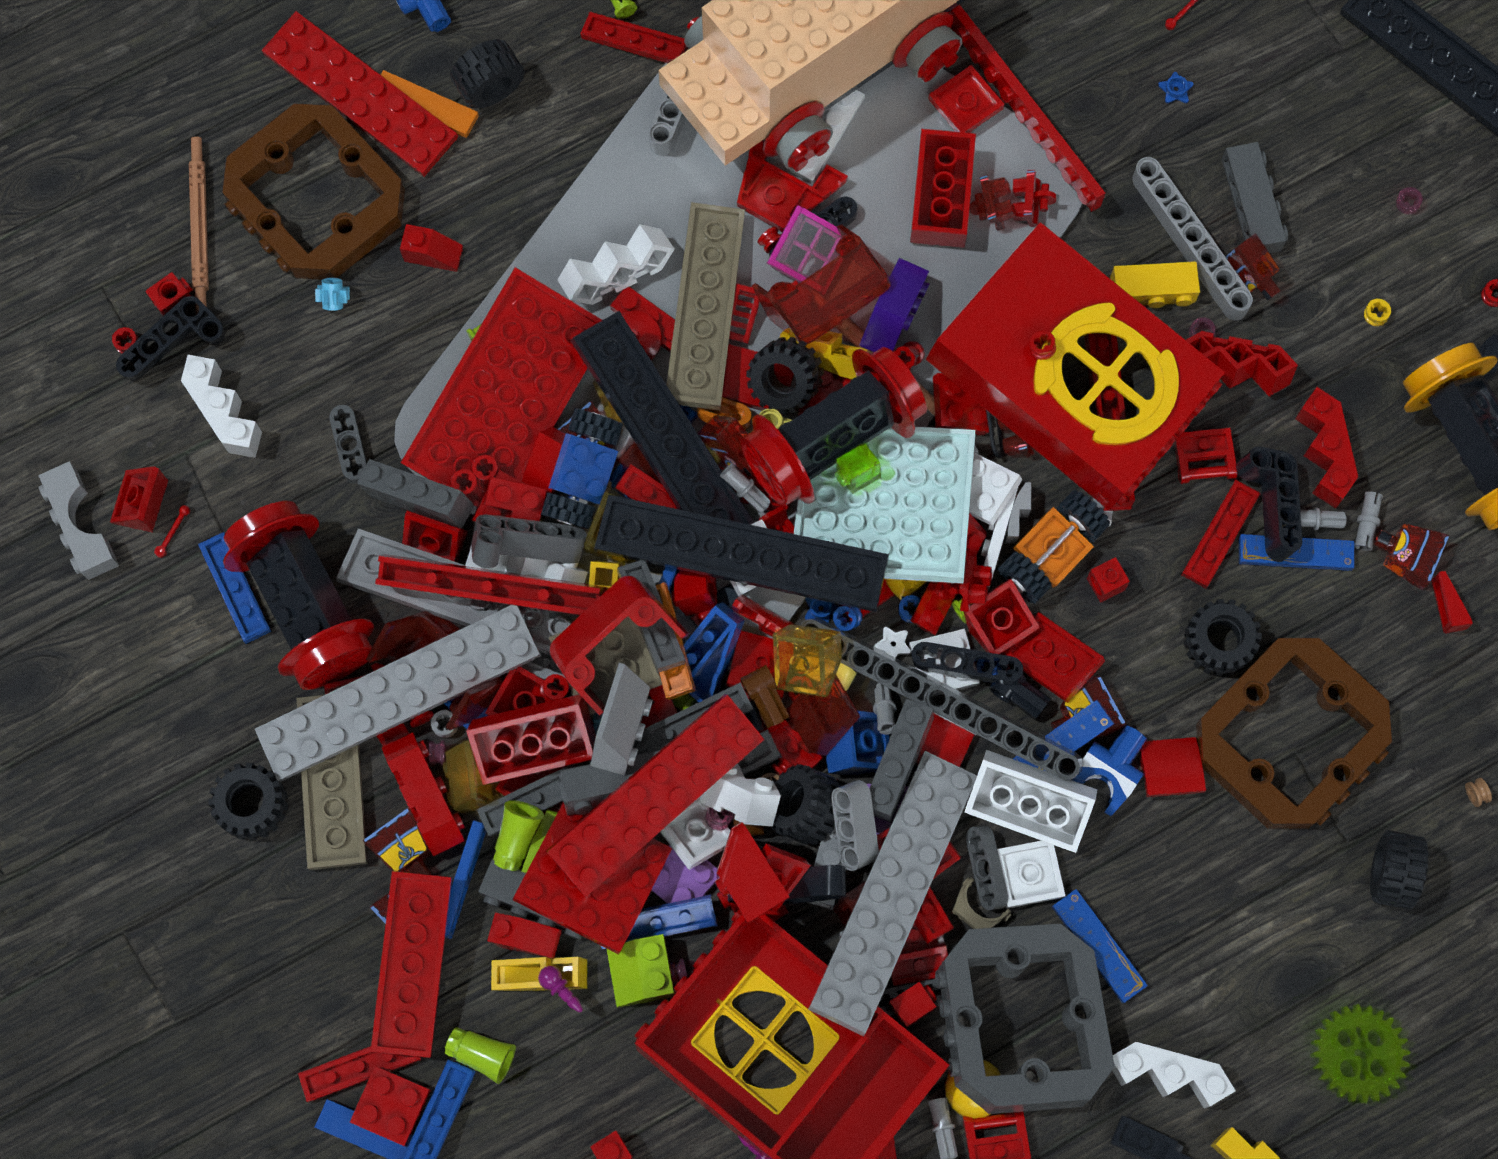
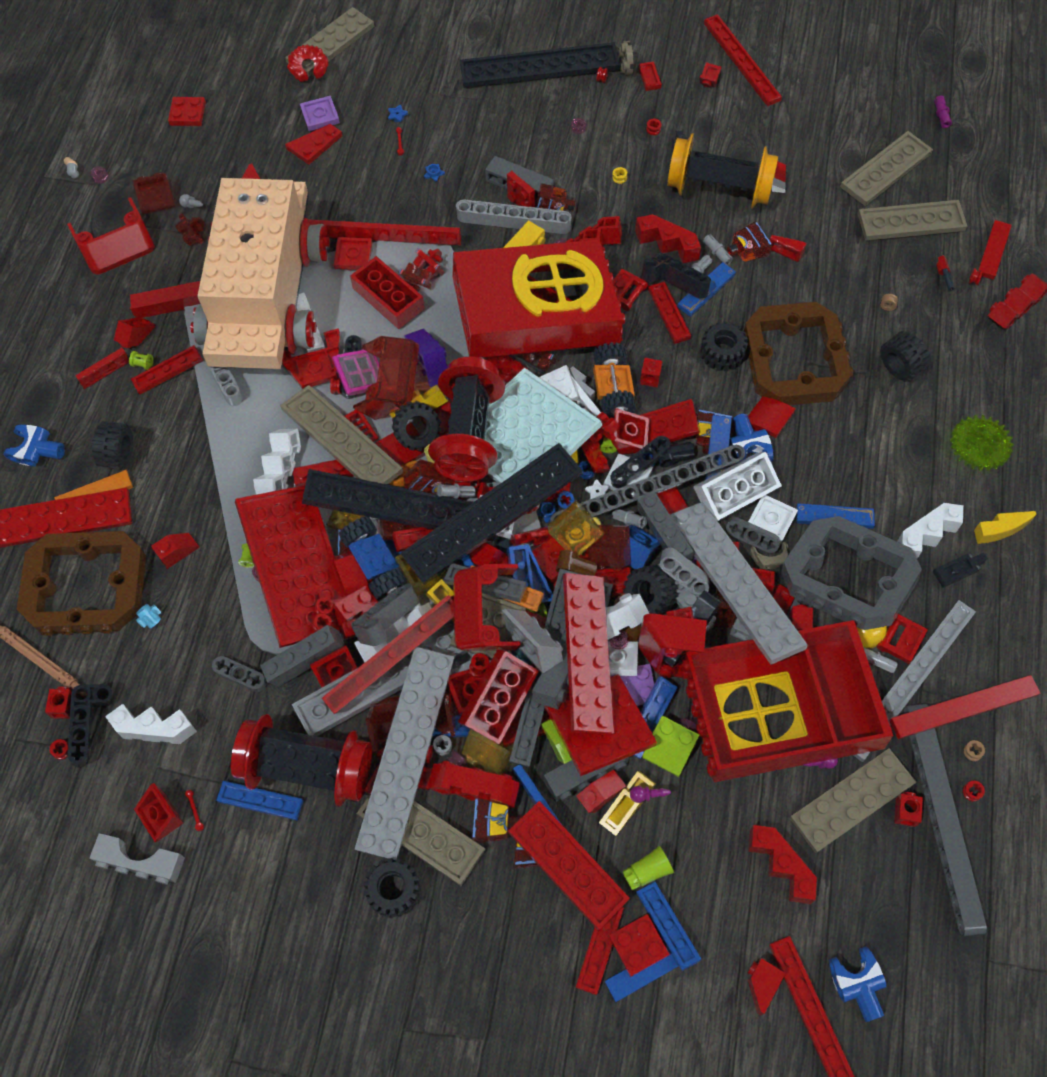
camera: 50 degrees left, 10 degrees down
lime plant [493,801,544,871] -> none
clear neon green brick [835,443,881,494] -> none
red bush [1029,330,1056,360] -> none
none -> red plate [507,171,535,207]

